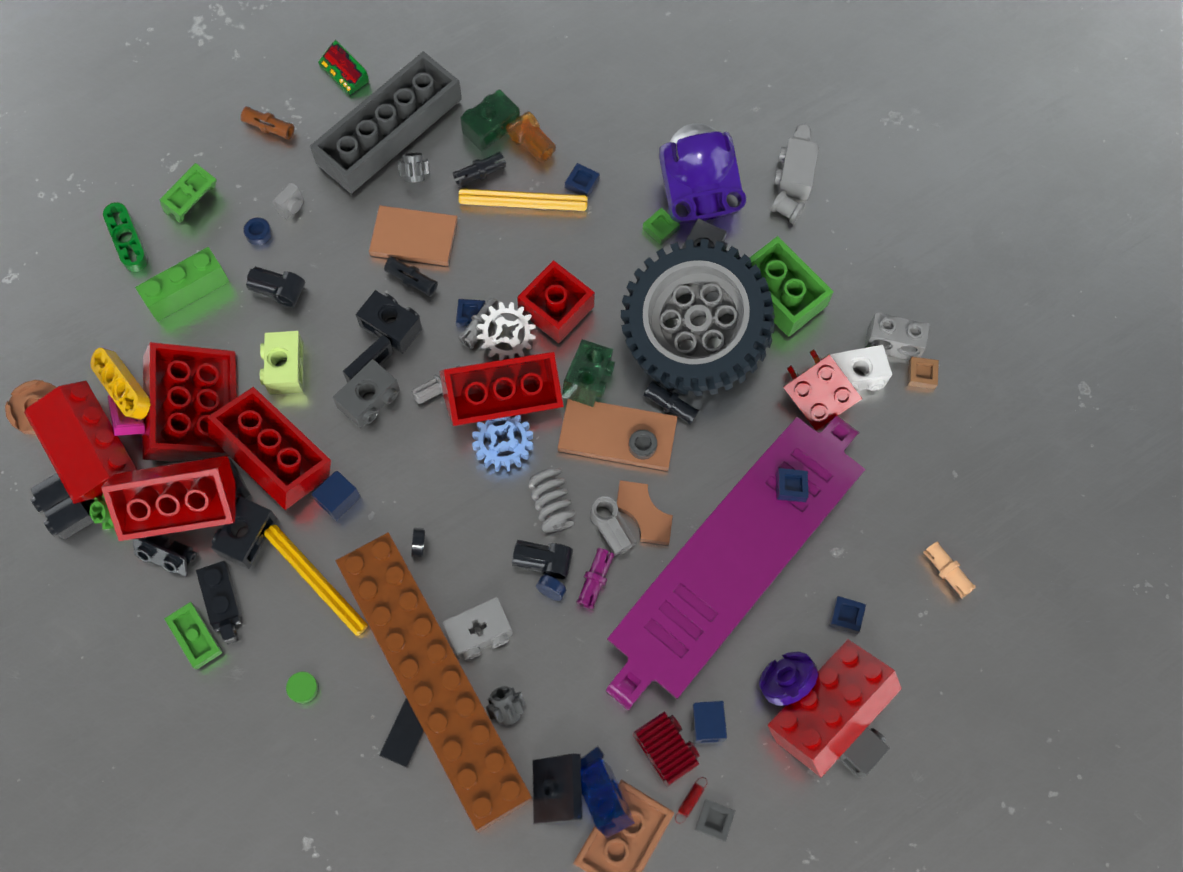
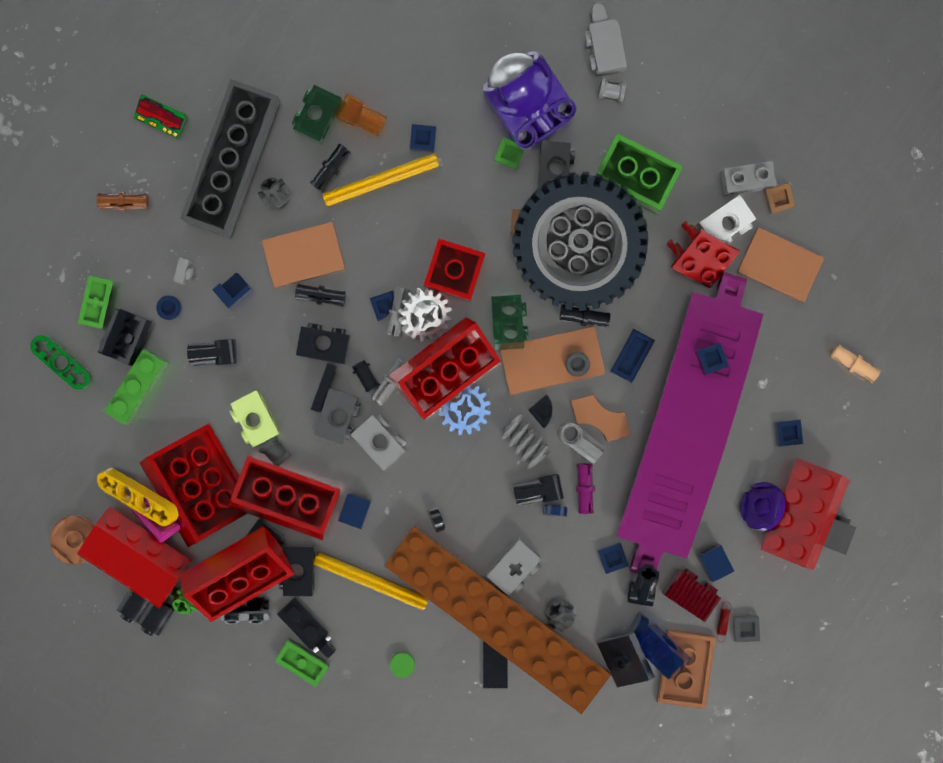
camera: 20 degrees left, 20 degrees up
none -> black bracket [98,308,152,366]
none -> dark blue panel [212,273,253,309]
none -> dark grey bush [259,437,291,466]
none -> light grey brick [351,415,406,471]
none -> black pin [352,360,380,392]
none -> black tile [528,394,552,429]
none -> dark blue tile [597,542,629,574]
none -> dark blue tile [610,329,655,383]
none -> black piece [628,564,659,607]
none -> nougat tile [737,227,825,303]

